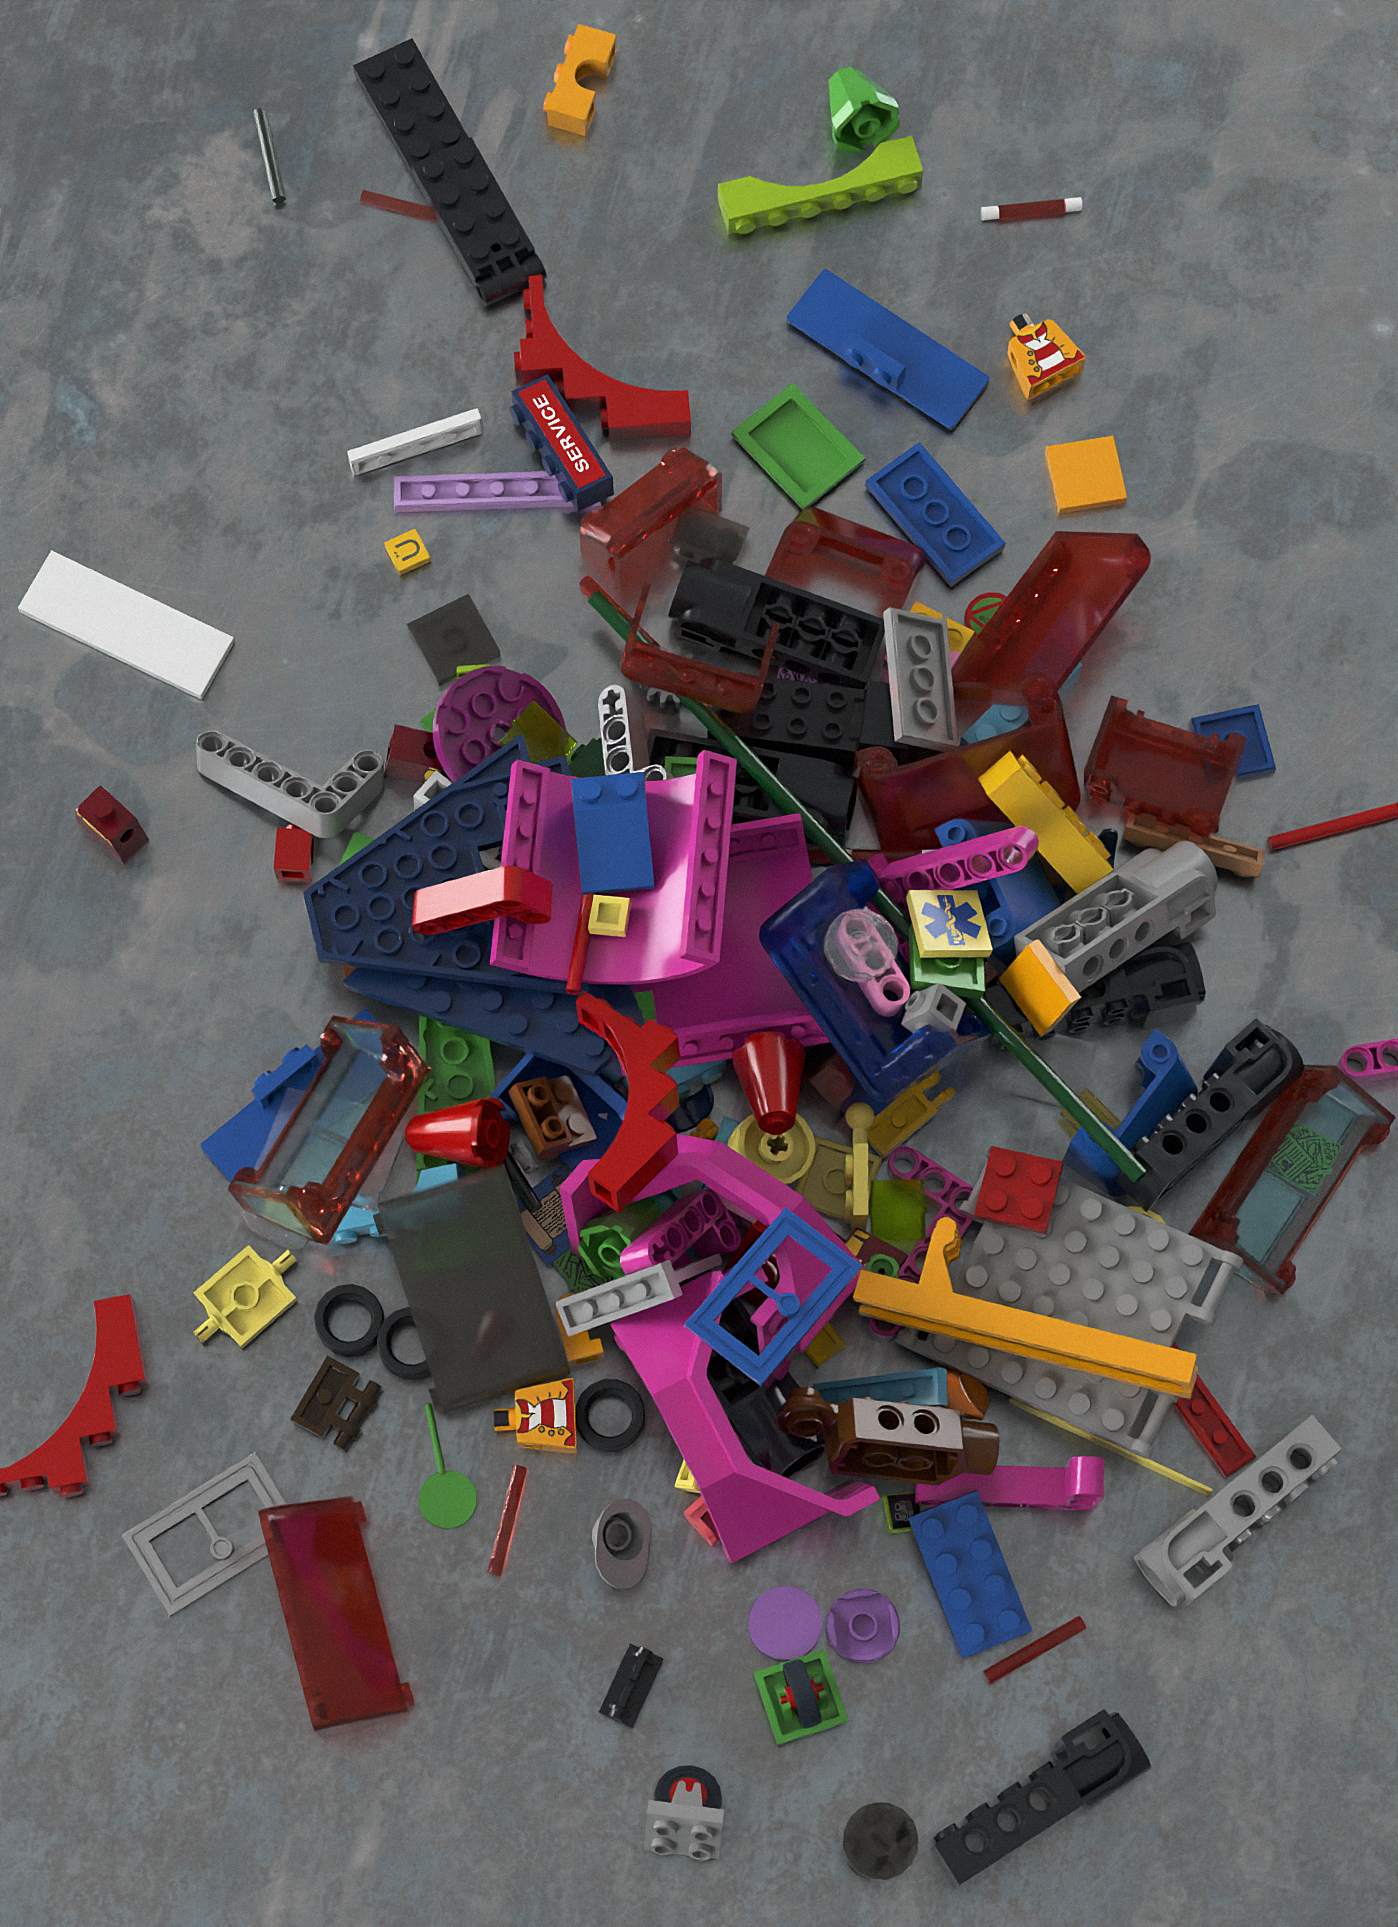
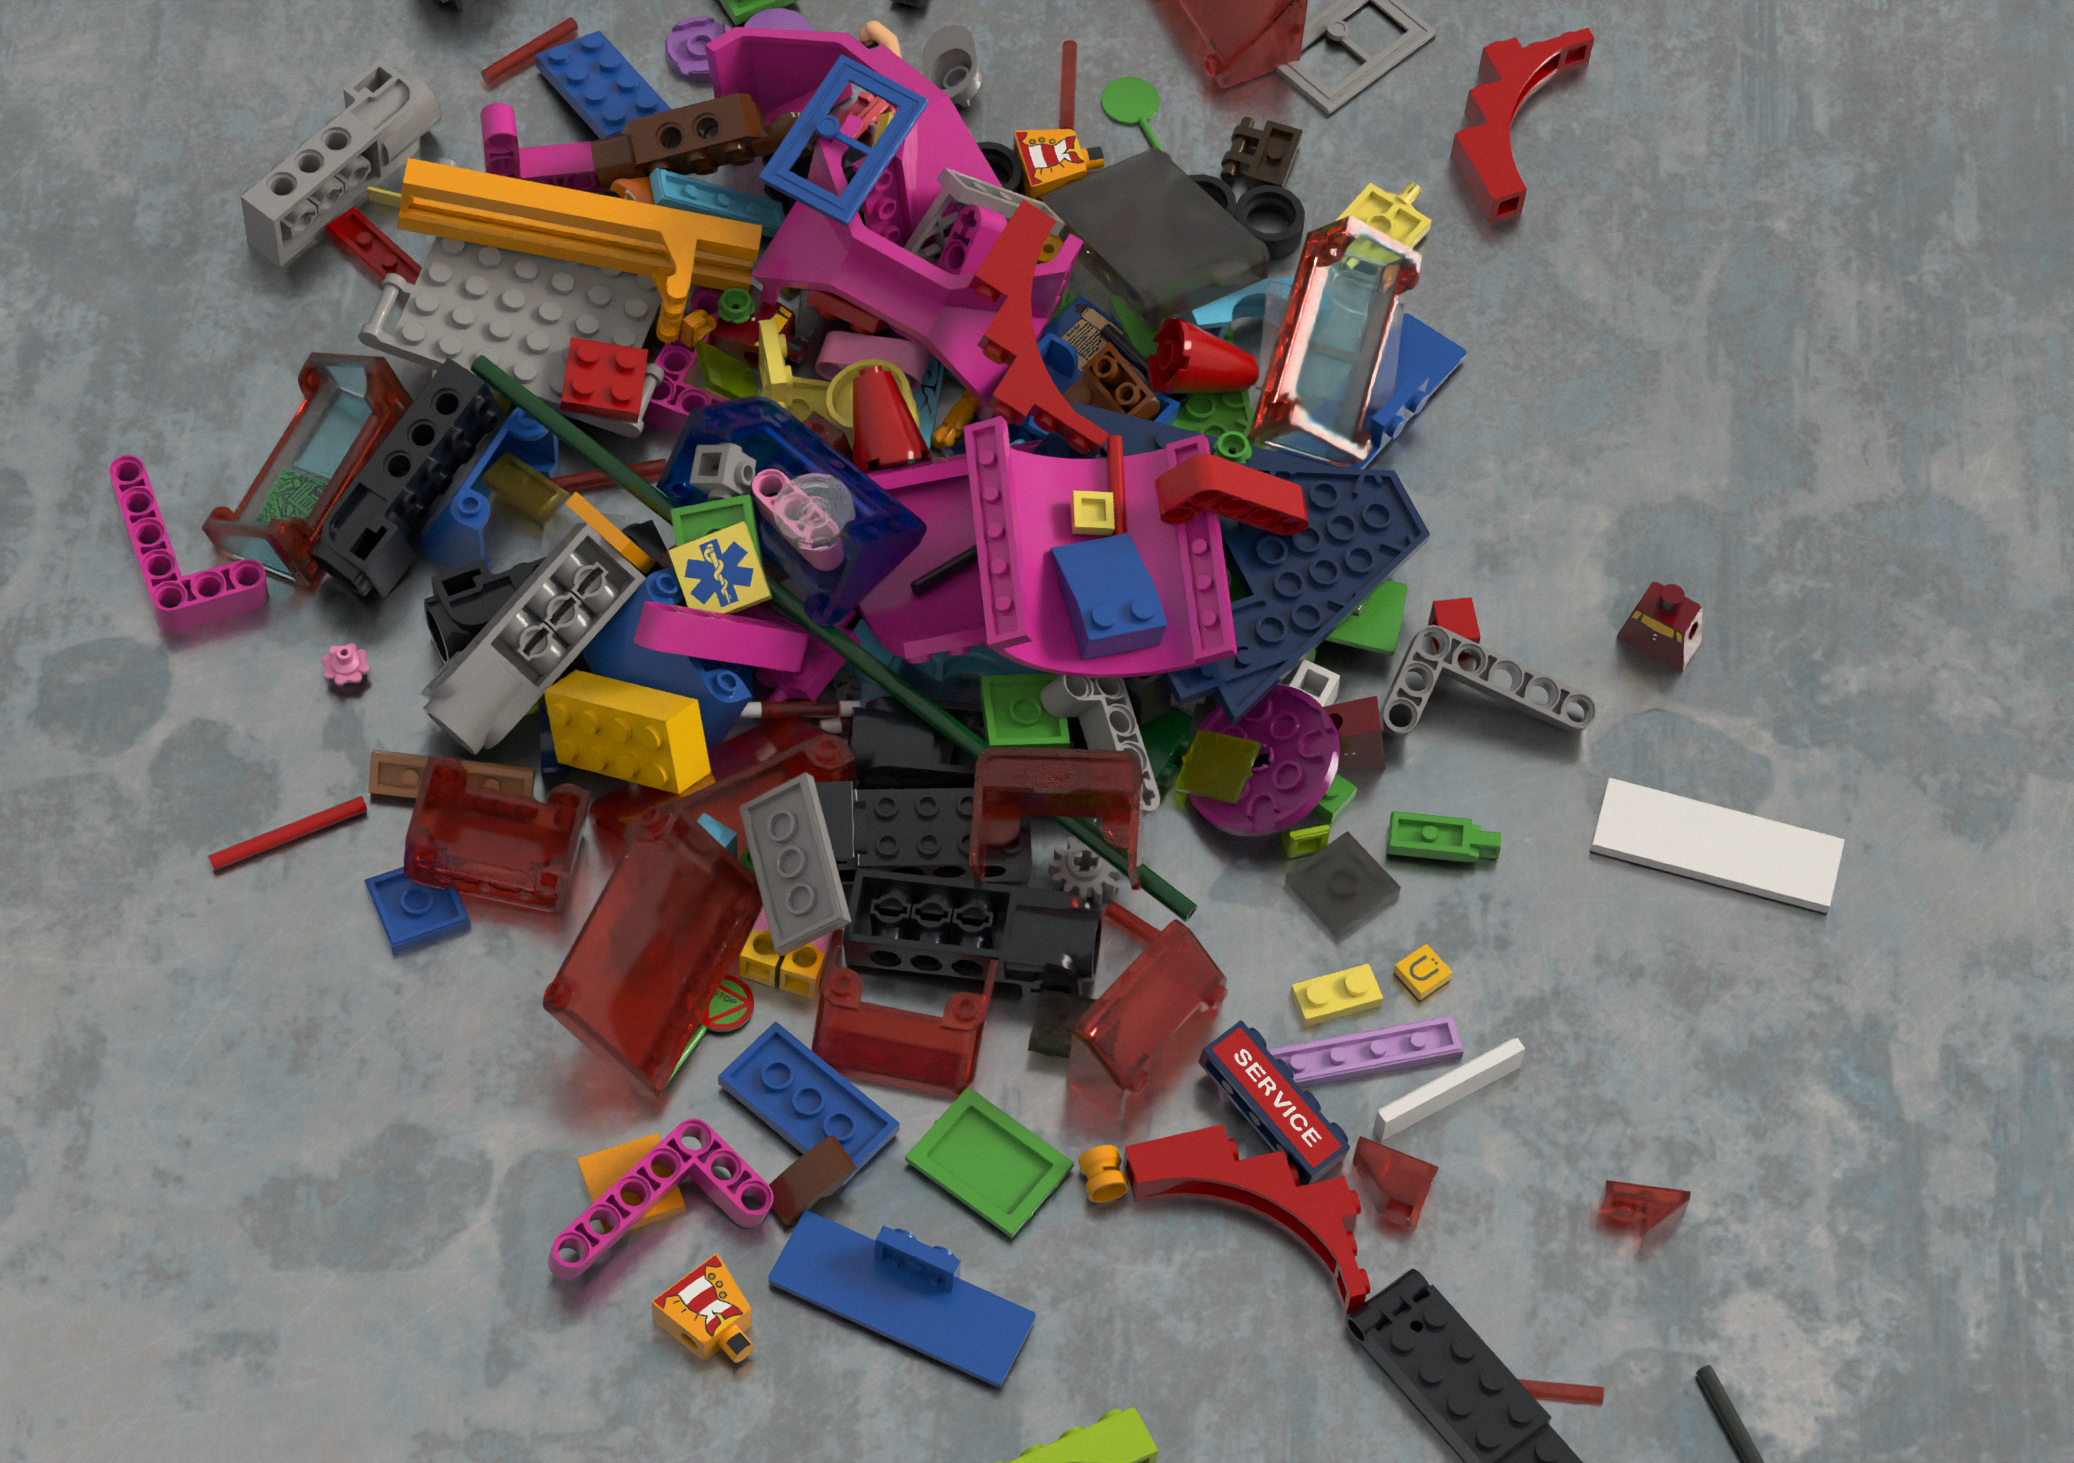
camera: 165 degrees right, 15 degrees down
none -> bright pink plant [321,643,370,686]
none -> dark pink beam [548,1118,774,1280]
none -> clear red bar [550,458,668,494]
none -> light orange tile [680,309,717,348]
none -> reddish brown slope [769,1136,857,1225]
none -> light nougat arm [859,21,902,59]
none -> black bar [910,545,978,596]
none -> light orange wheel [1078,1145,1129,1203]
none -> bright green plate [1213,431,1252,463]
none -> light yellow plate [1290,963,1383,1027]
none -> clear red slope [1352,1136,1439,1227]
none -> bright green hinge [1387,811,1501,862]
none -> clear red slope [1599,1180,1691,1248]

